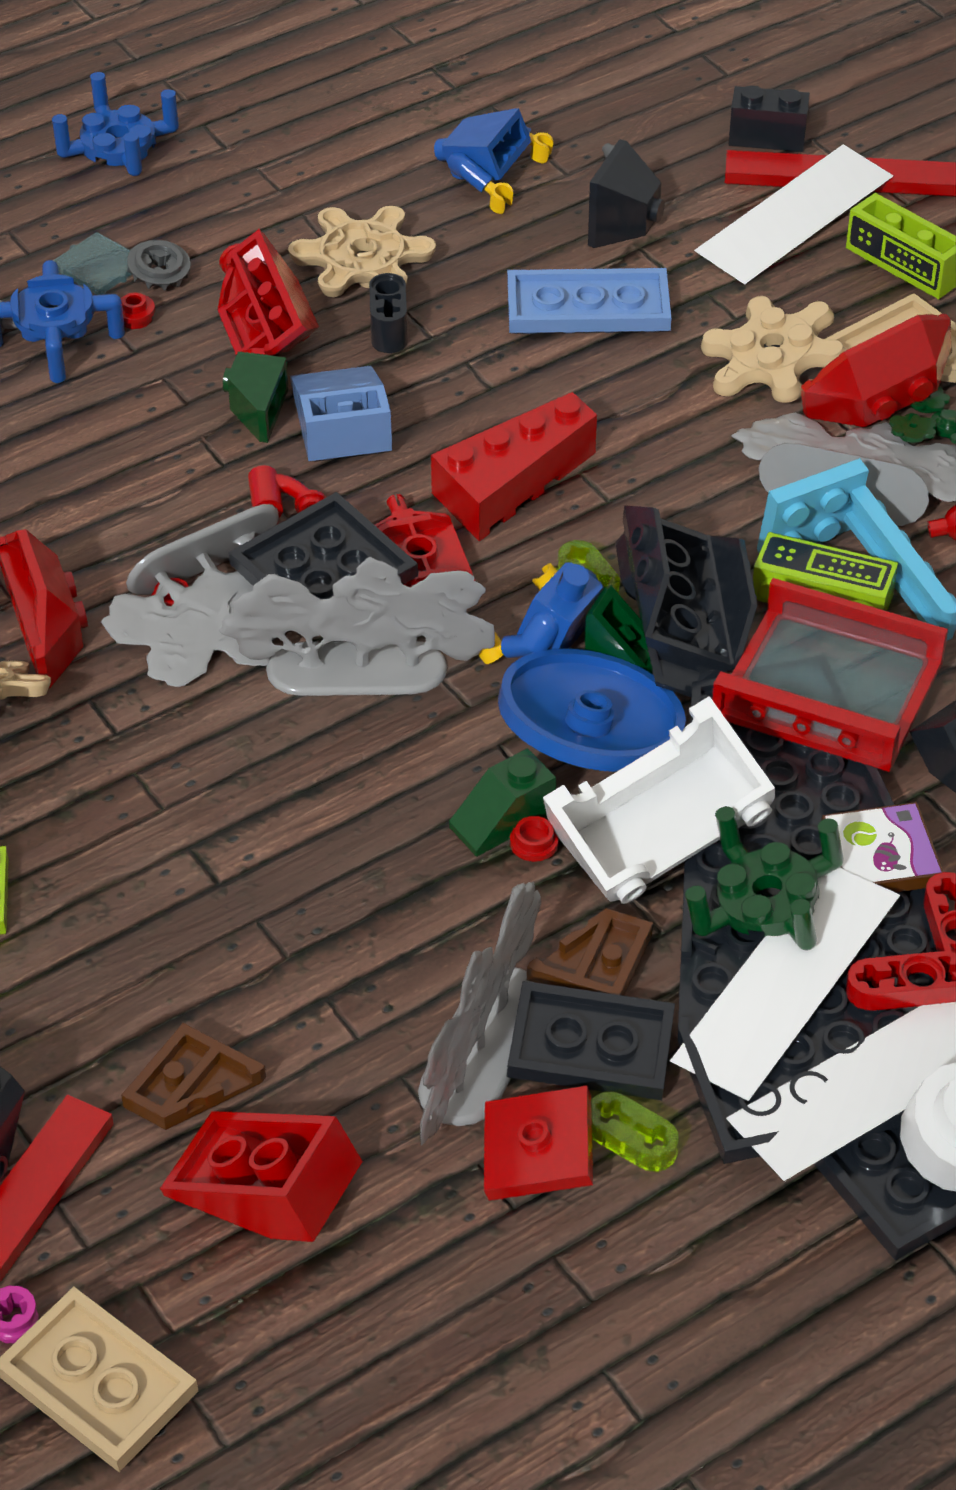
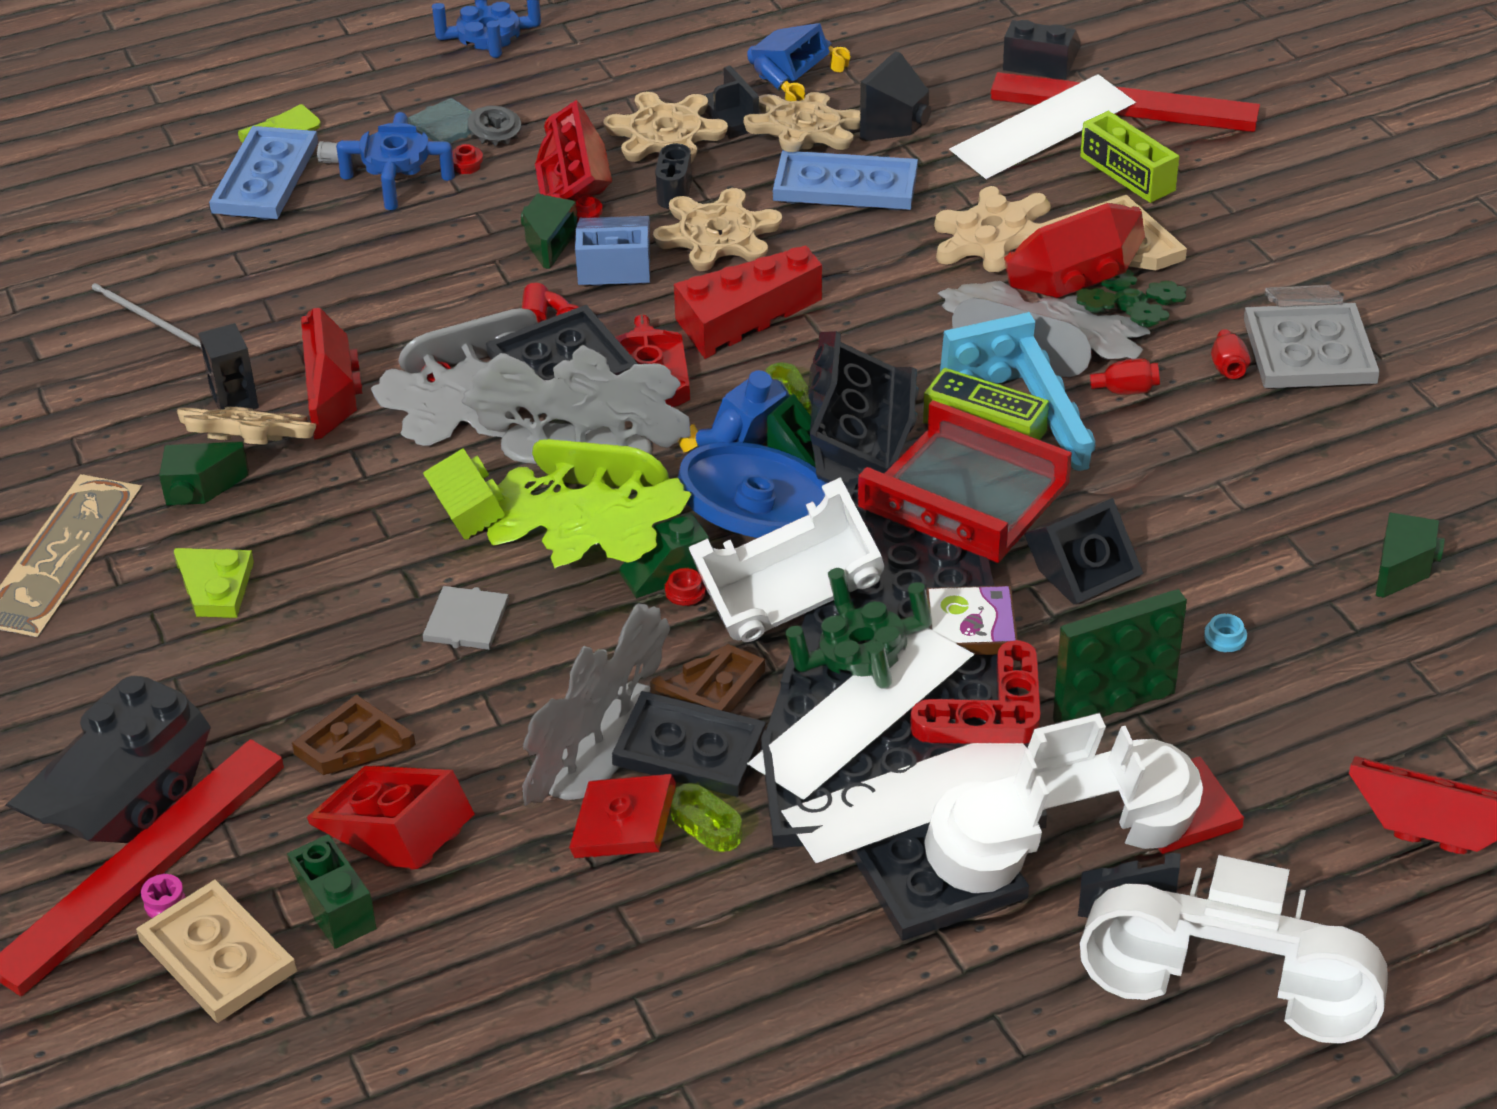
camera: 10 degrees right, 5 degrees down
none -> dark green slope [287,834,377,949]
none -> lime brick [423,448,505,540]
none -> light grey piece [423,586,509,650]
none -> lime plant [486,439,691,568]
none -> red plate [574,195,603,224]
none -> tan plate [653,188,782,271]
none -> black panel [704,66,759,139]
none -> tan plate [743,92,860,152]

